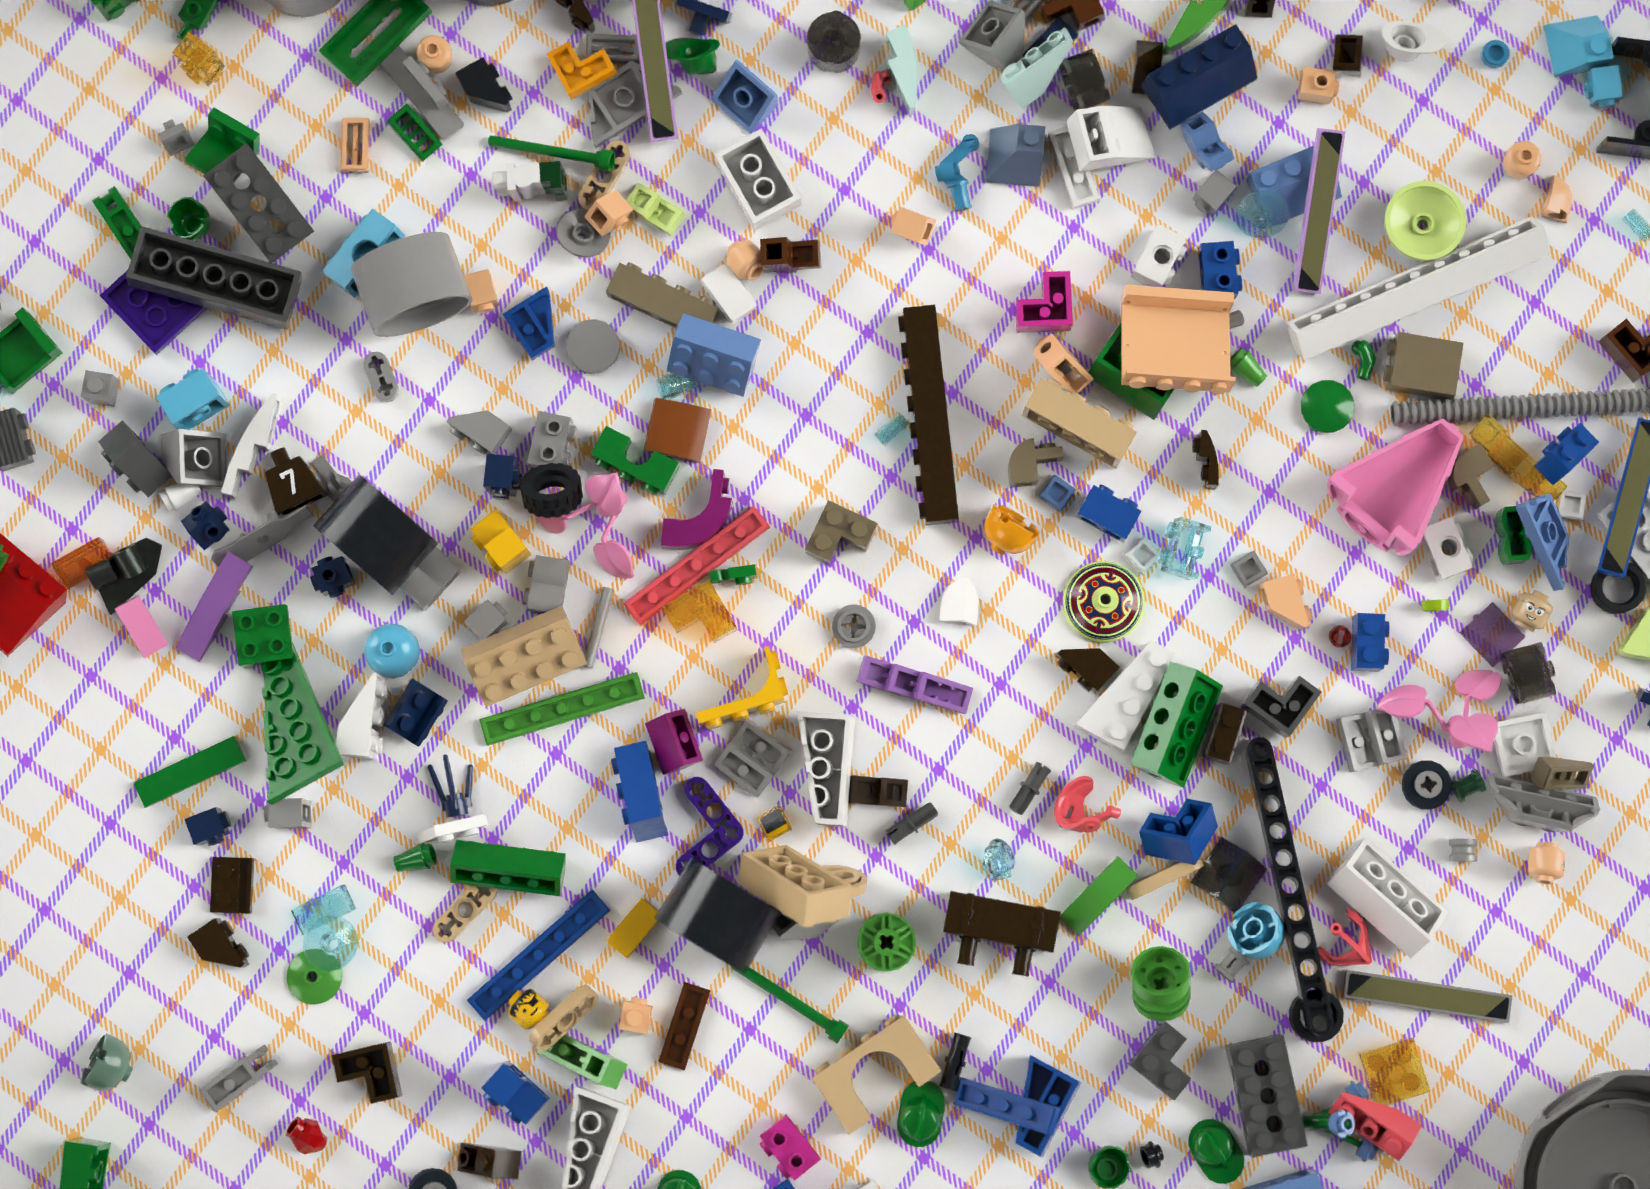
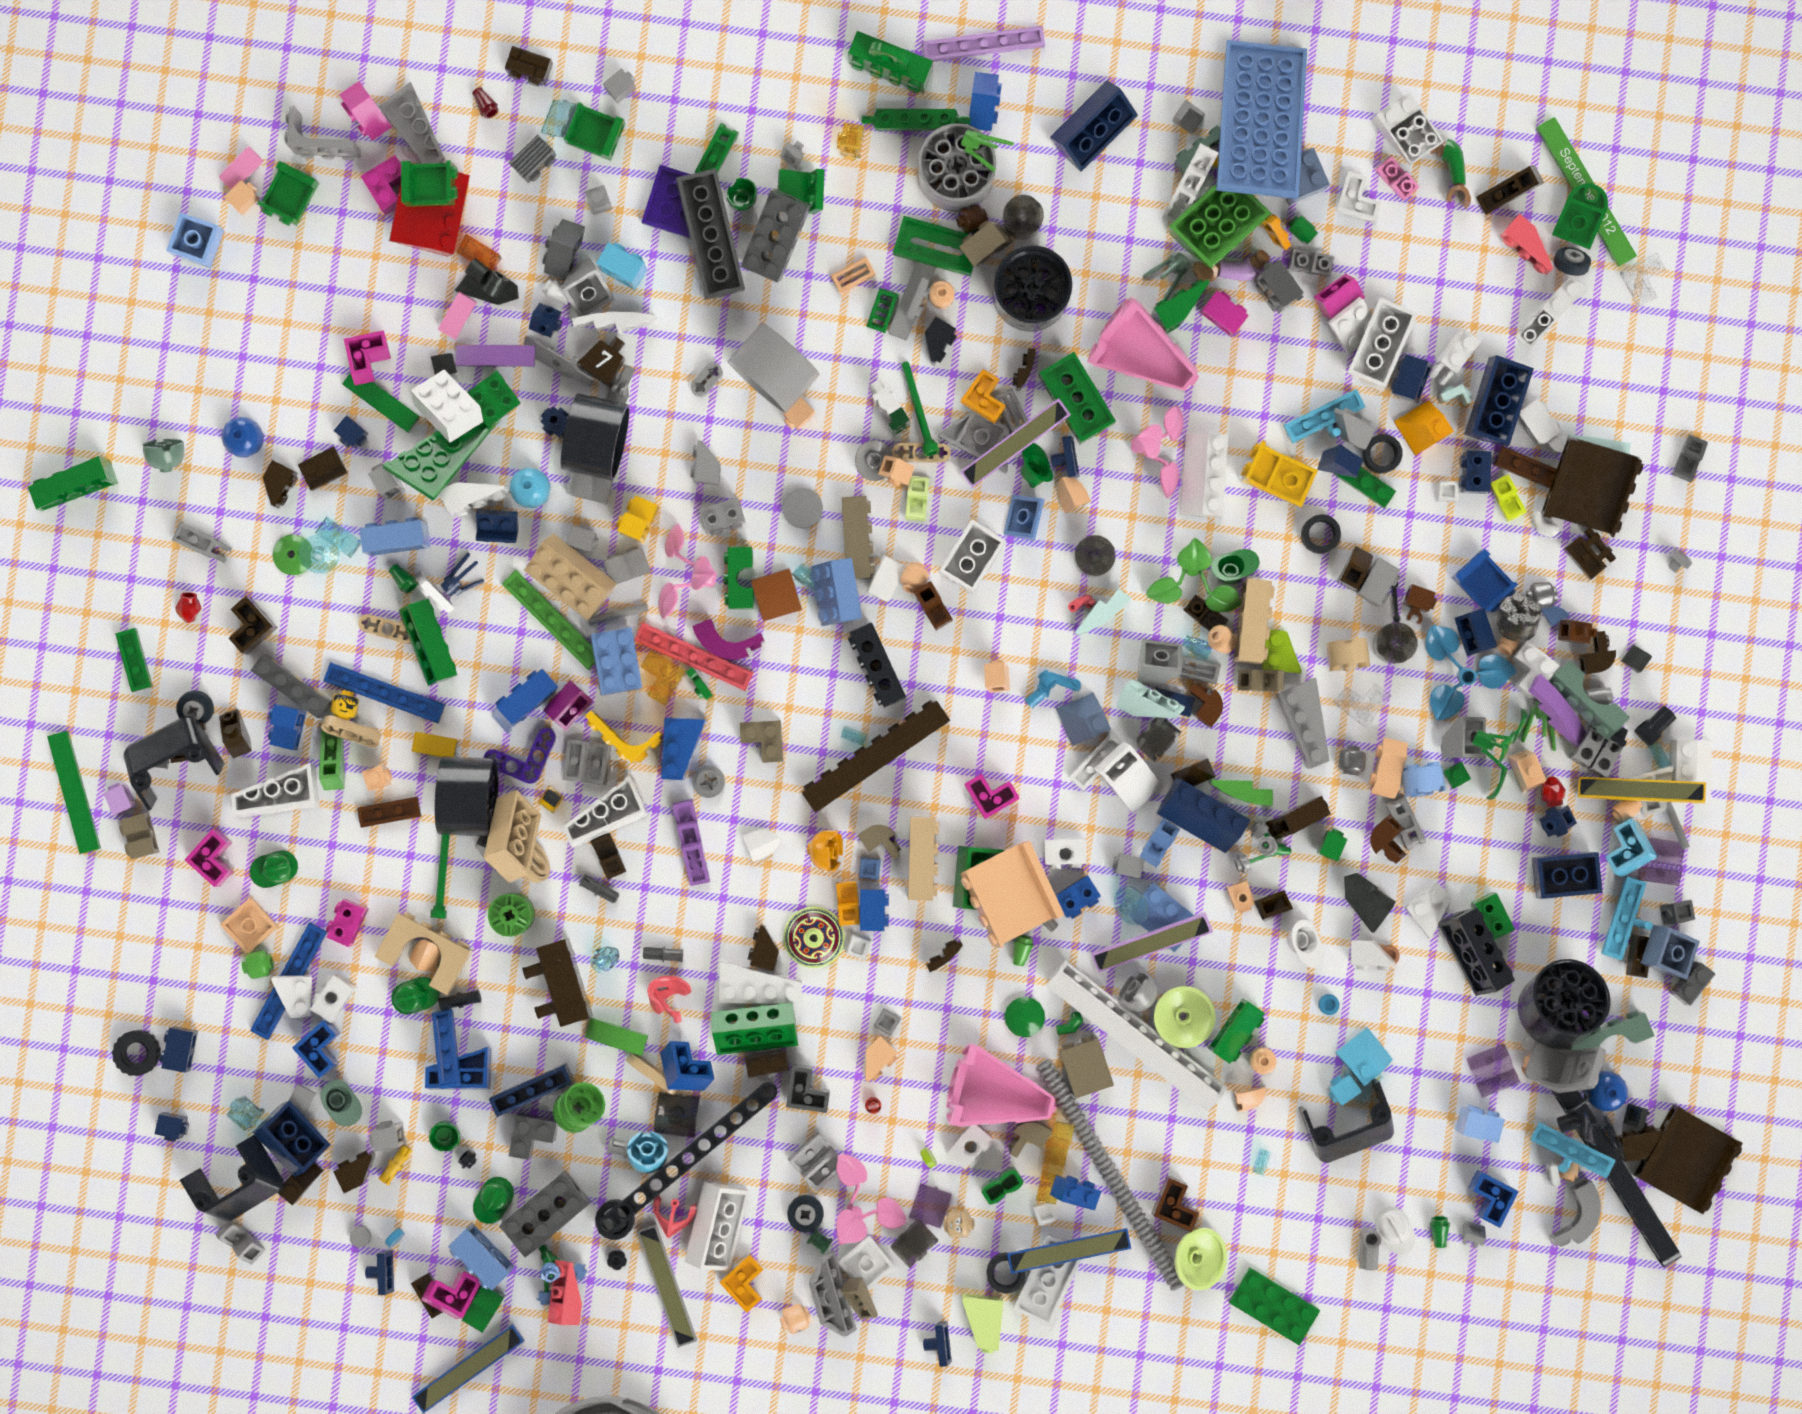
camera: 55 degrees right, 5 degrees up
medium azure arch [322,208,405,298] -> none
dark blue brick [483,454,523,500] -> none
blue wing [503,286,555,361] -> none
black tyre [520,463,583,518] -> none
light nougat torso [1033,334,1094,394] -> none
clear light blue window [1158,517,1212,580] -> none
blue brick [1351,613,1390,672] -> none
clear yellow plate [1359,1038,1431,1105] -> none
light grey wheel [1449,839,1477,862] -> none
medium blue wing [1516,493,1570,591] -> none
none -> blue cylinder [221,417,264,458]
none -> dark grey brick [250,654,332,719]
none -> dark pink brick [344,330,391,385]
none -> medium blue brick [359,517,431,556]
none -> light nougat brick [409,939,441,972]
none -> white brick [411,370,483,442]
none -> pearl dark grey slope [430,353,457,375]
none -> dark blue brick [489,1063,575,1117]
none -> medium blue brick [590,627,642,696]
none -> black plate [607,1250,627,1270]
none -> blue wedge [661,718,707,780]
none -> light orange plate [719,1254,764,1313]
none -> light orange slope [836,881,860,926]
none -> black brick [848,622,906,708]
none -> light nougat brick [1058,476,1091,513]
none -> light grey cylinder [1118,970,1158,1012]
none -> green slope [1208,998,1265,1064]
none -> light grey plant [1234,821,1292,874]

